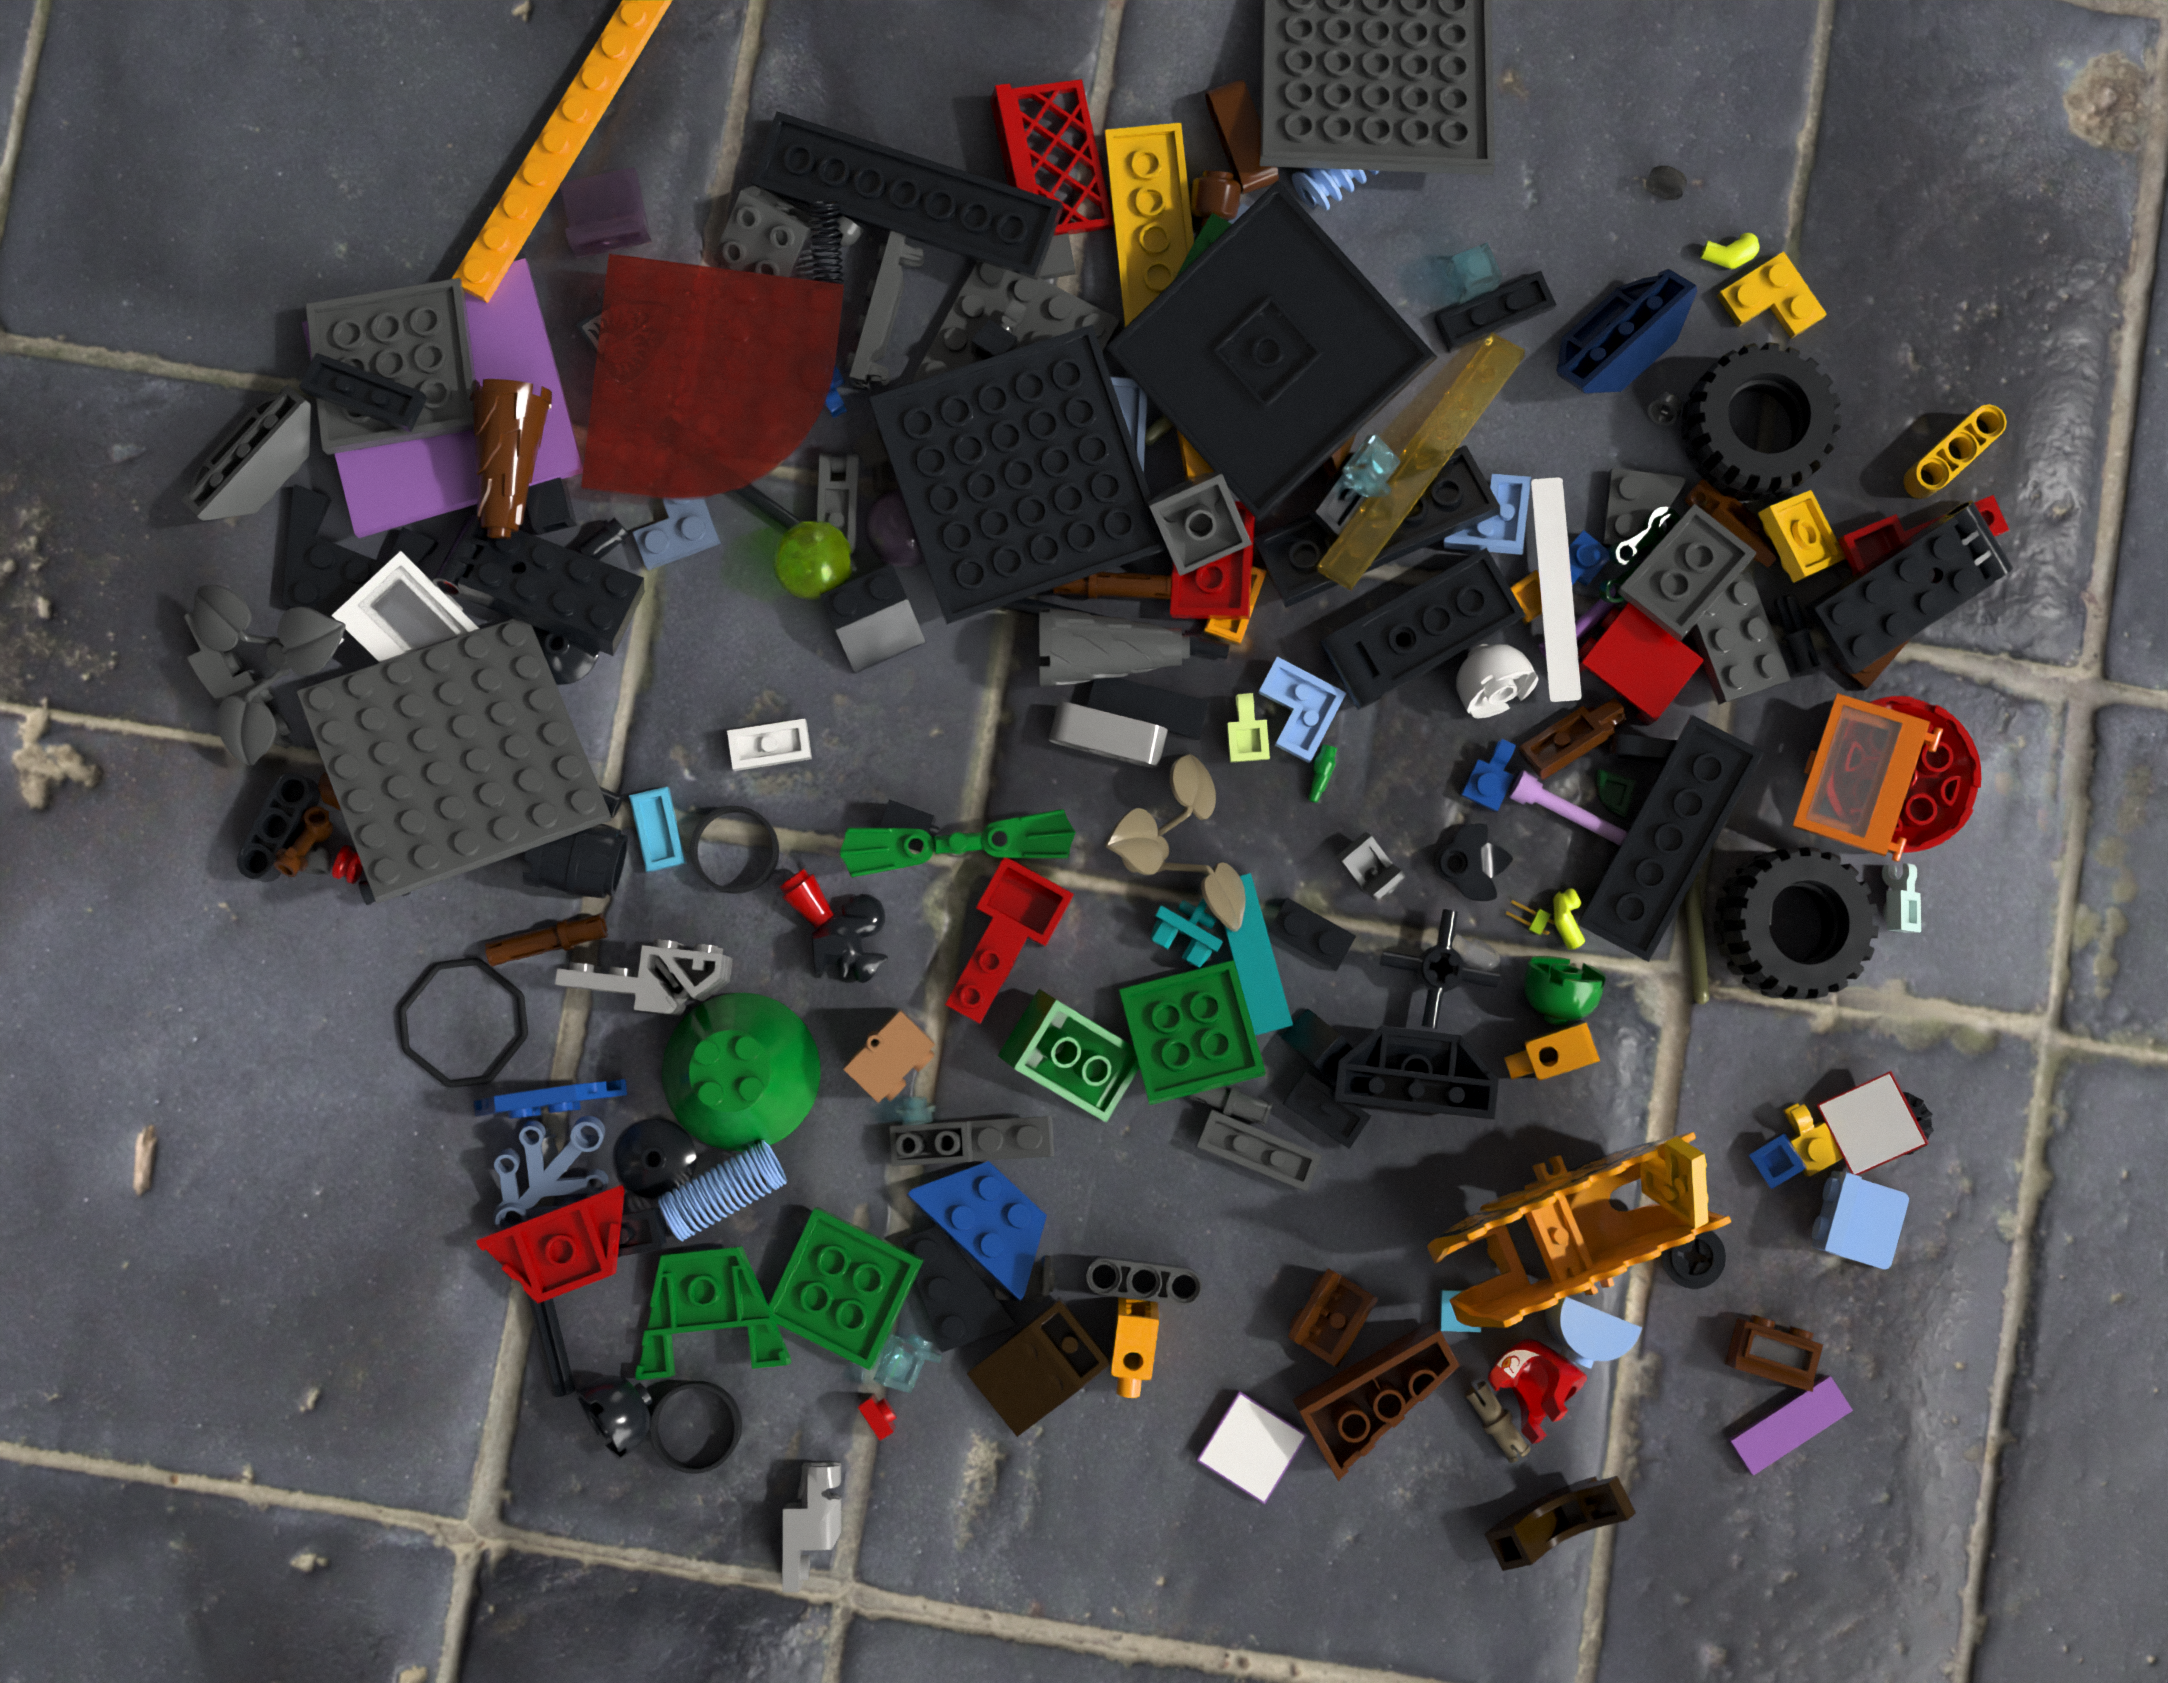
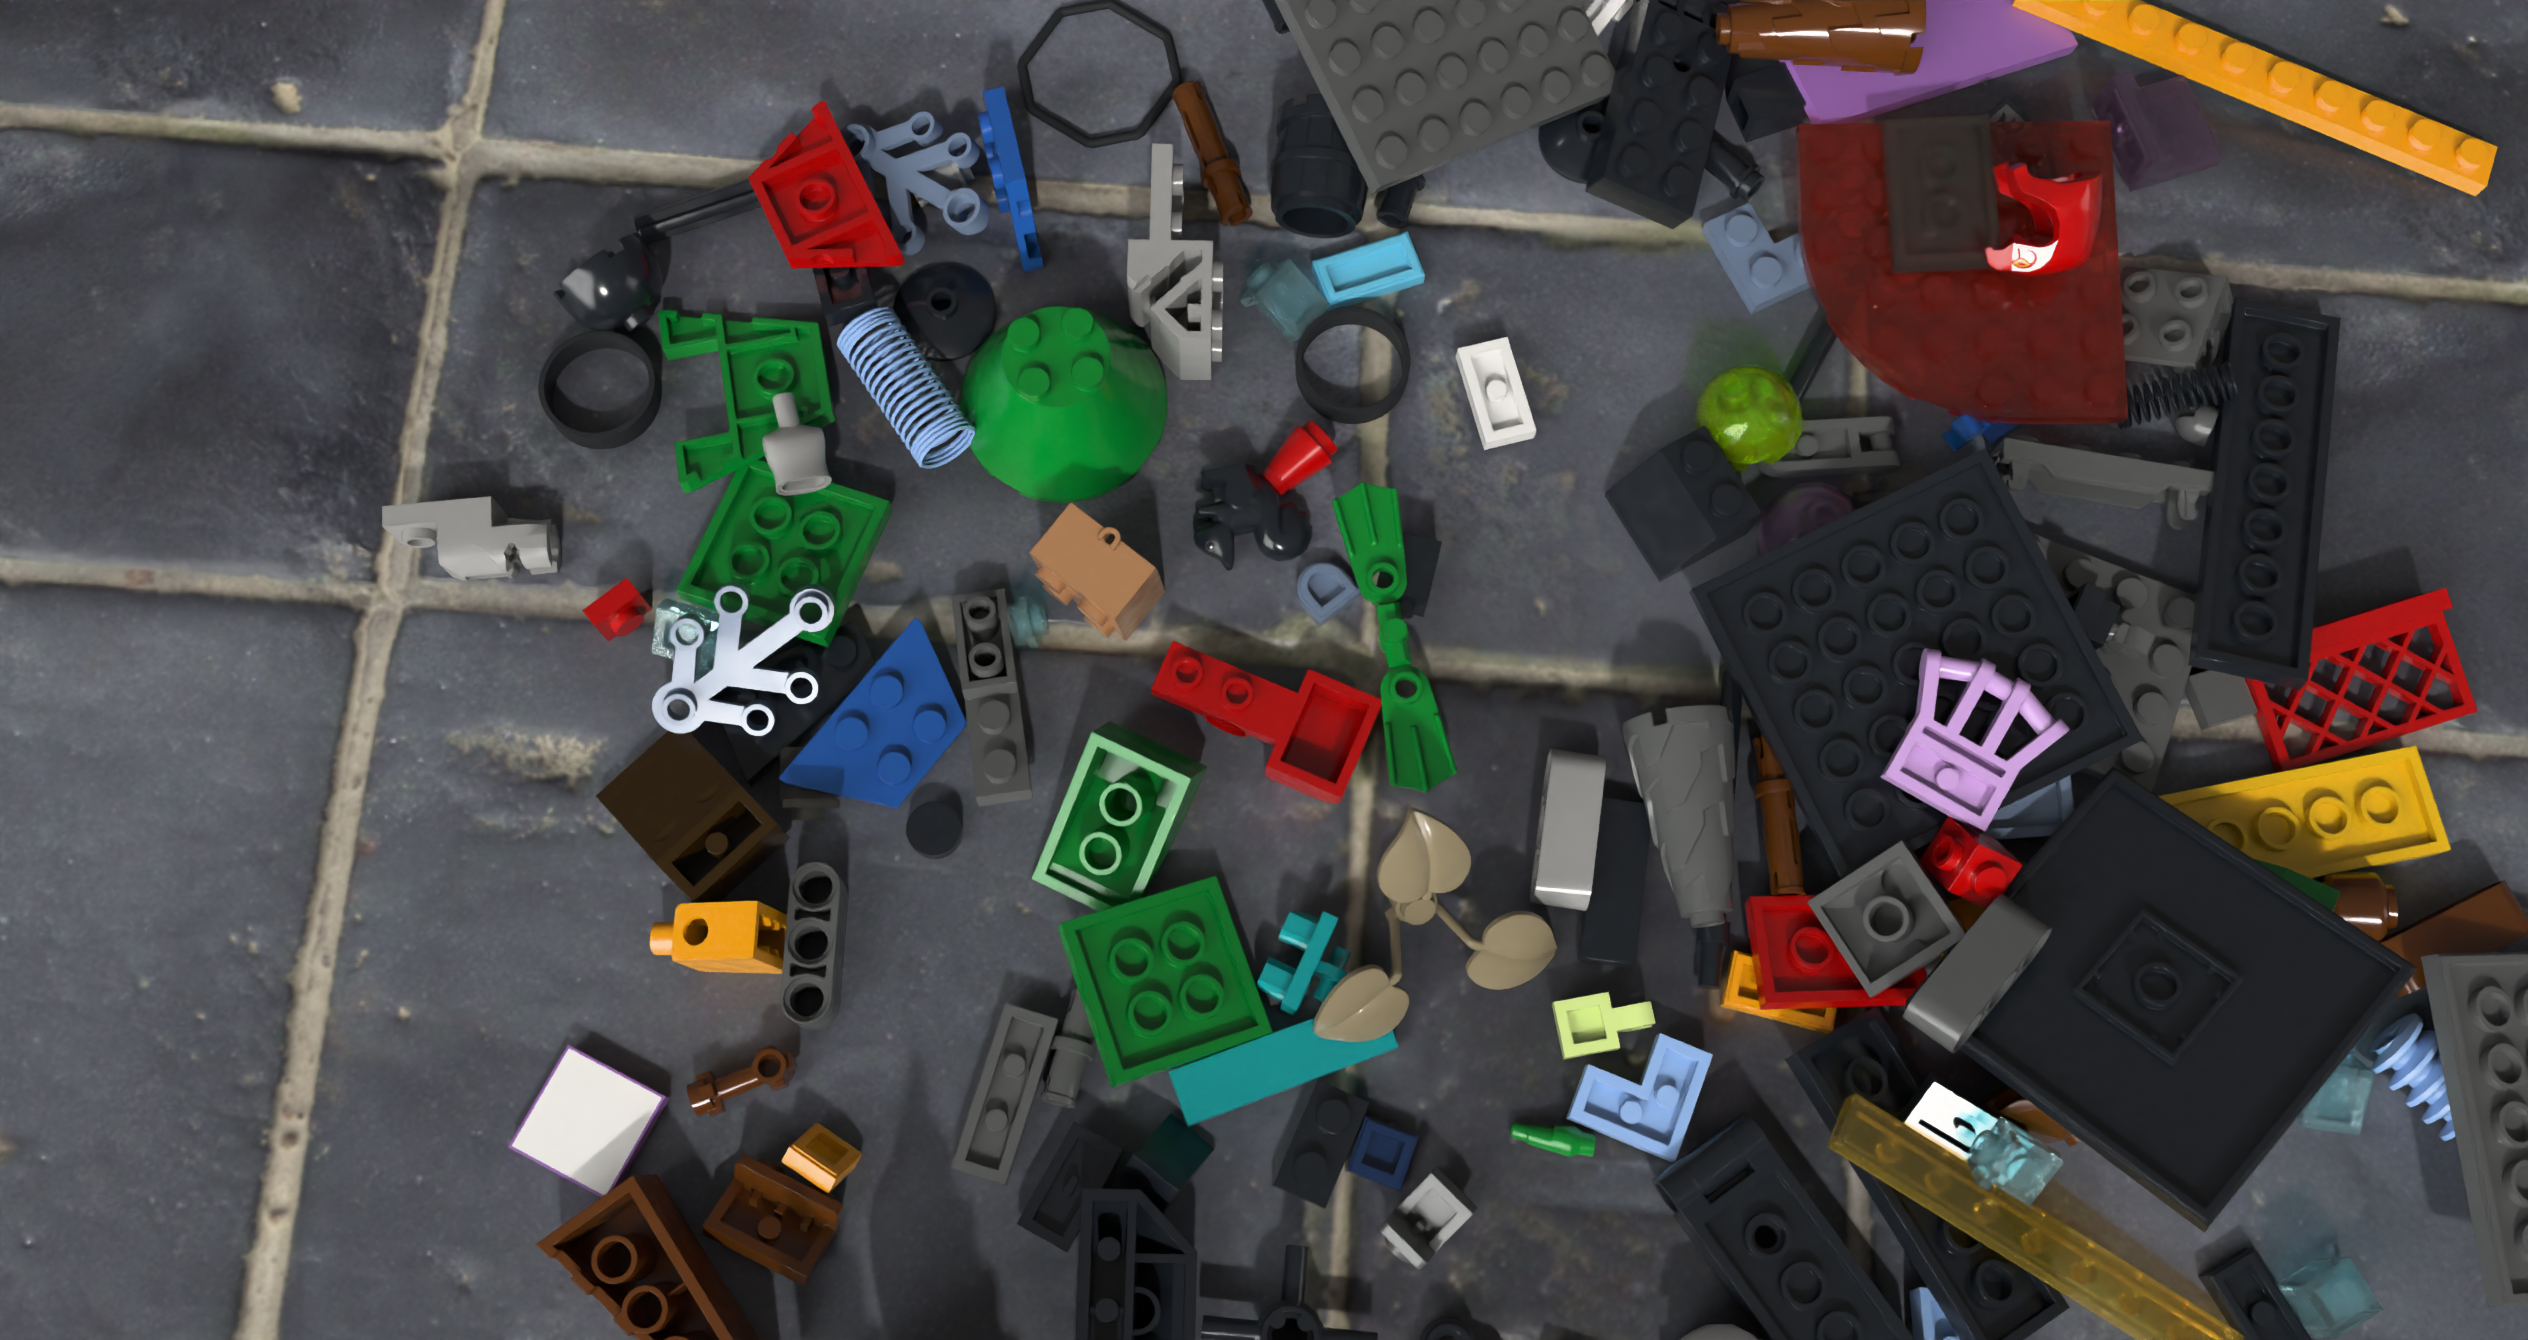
camera: 85 degrees right, 10 degrees down
none -> plant [652,582,836,736]
none -> reddish brown bar [687,1045,798,1117]
none -> light grey piece [762,393,832,495]
none -> light orange tile [781,1122,862,1194]
none -> black tile [906,802,963,859]
none -> clear light blue bracket [1239,259,1330,342]
none -> sand blue tile [1297,561,1361,628]
none -> dark blue tile [1346,1116,1419,1191]
none -> lavender plate [1880,648,2070,834]
none -> clear smoke tile [1881,114,2001,273]
none -> dark grey beam [1903,894,2052,1053]
none -> red brick [1920,816,2023,909]
none -> red piece [1984,161,2102,277]
none -> clear light blue bracket [2296,1050,2375,1135]

